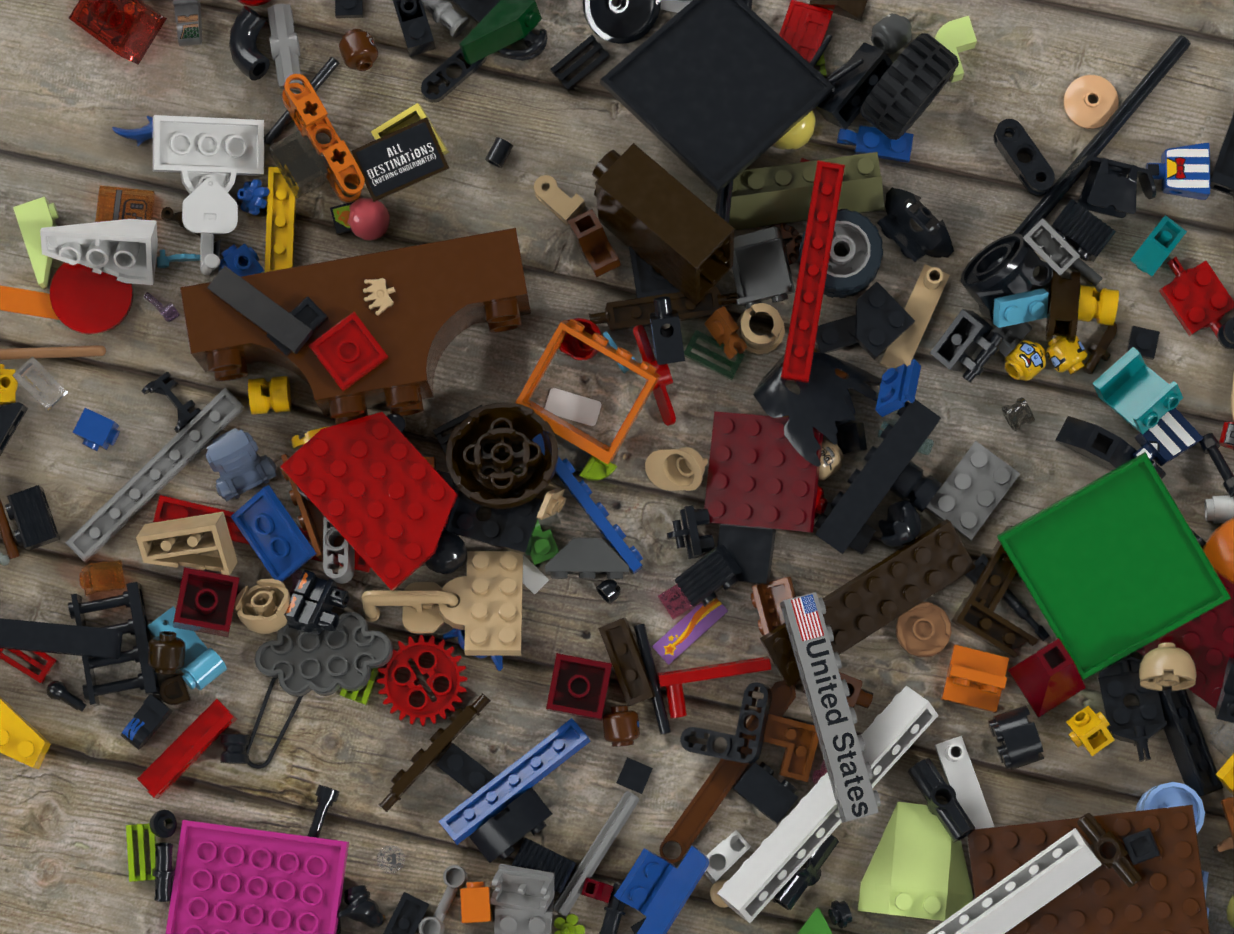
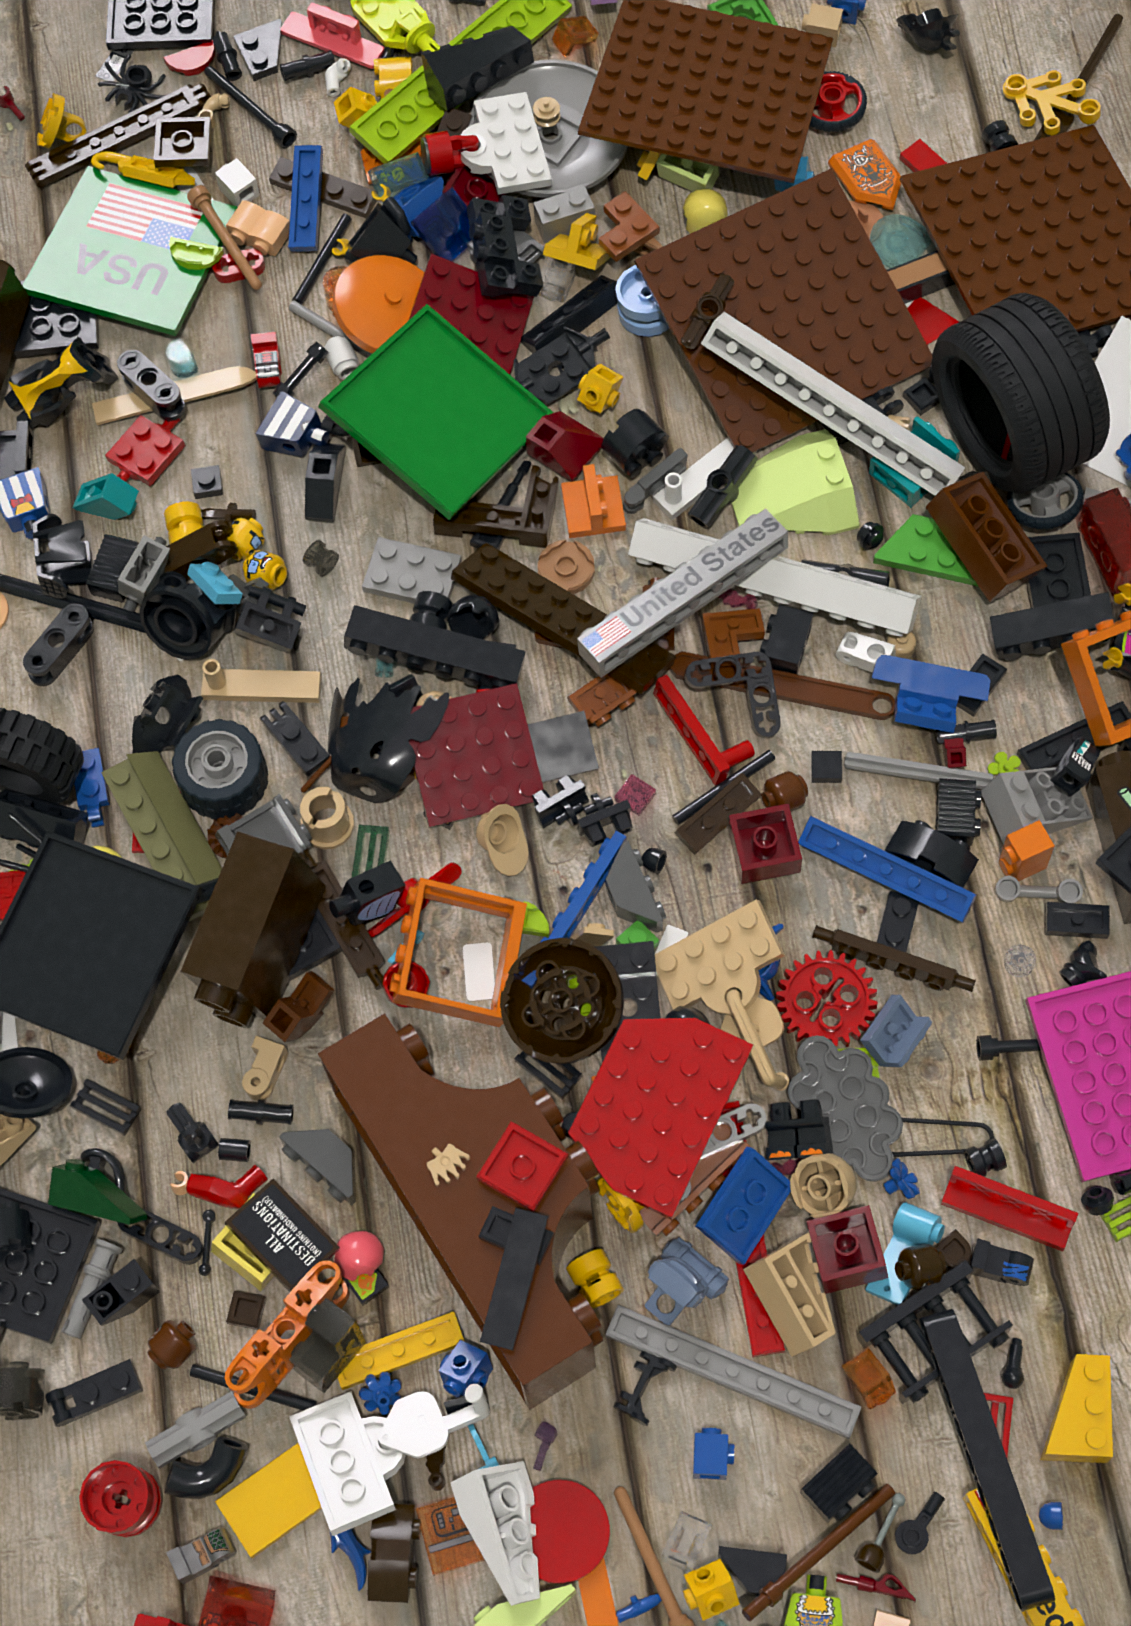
camera: 110 degrees left, 15 degrees down
light grey hinge [491,864,554,914] -> none
medium lavender sticker [652,599,728,665] -> none
black brick [674,545,743,607] -> none
dark orange plate [704,306,748,359] -> none
red tile [781,161,845,383] -> none
black plate [855,282,915,360] -> none
blue plate [875,359,921,417] -> none
teal panel [1092,347,1183,435] -> none
black tile [1122,828,1161,865] -> none
tan cylinder [1139,643,1196,691] -> none
none -> black axle [166,1102,219,1164]
none -> red arm [170,1165,268,1209]
none -> black hinge [198,1210,216,1276]
none -> yellow tile [215,1443,322,1558]
none -> dark brown tile [226,1291,267,1330]
none -> black pin [228,1099,294,1125]
none -> dark grey slope [279,1129,356,1206]
none -> dark brown brick [367,1504,421,1603]
none -> black hips [577,793,633,847]
none -> blue helmet [615,1594,661,1623]
none -> dark grey hinge [623,448,688,514]
none -> sand blue bracket [860,995,932,1067]
none -> blue plant [884,1158,920,1199]

